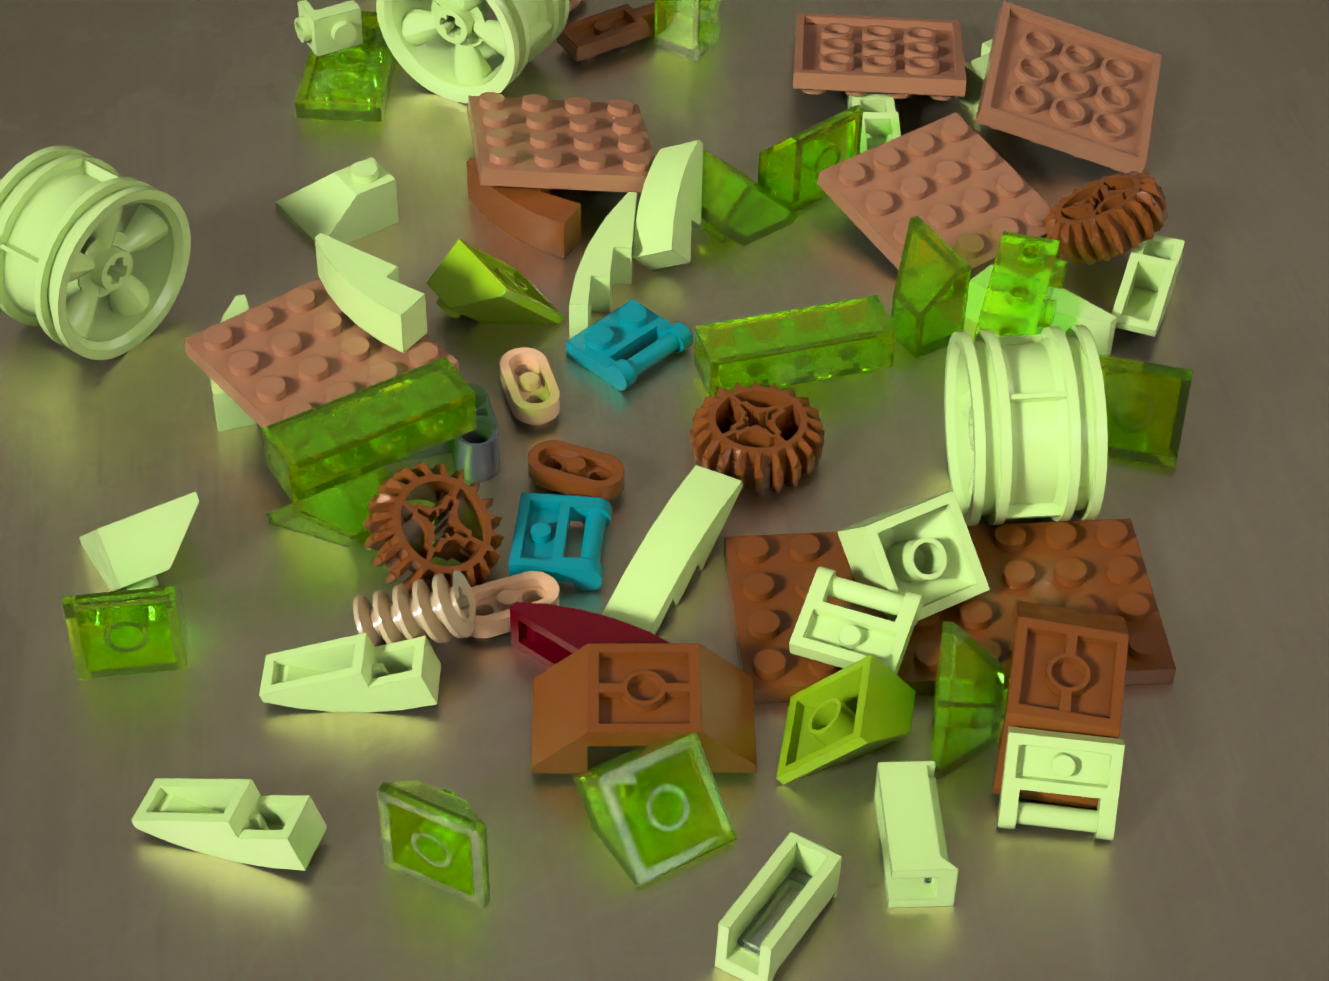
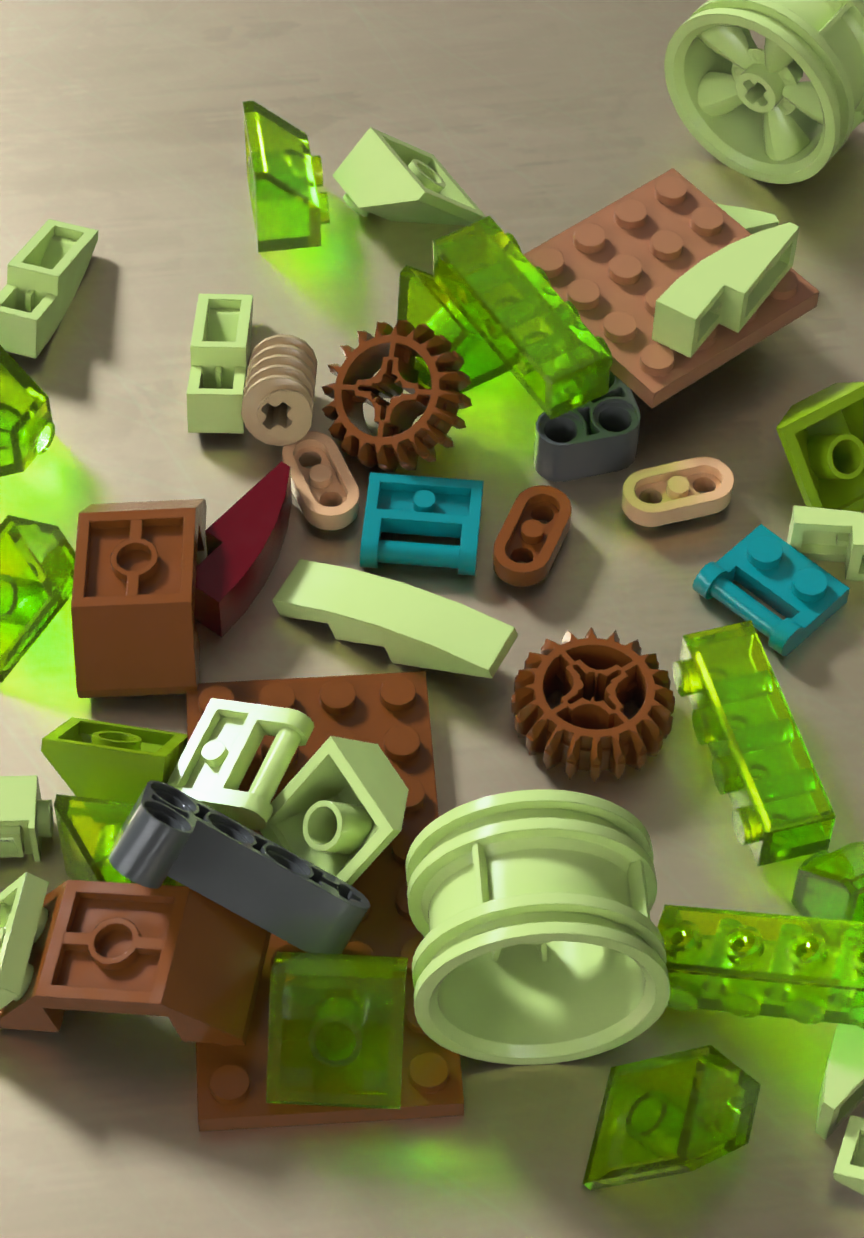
camera: 90 degrees right, 10 degrees up
none -> dark grey beam [108,780,370,962]
none -> clear neon green slope [266,951,408,1109]

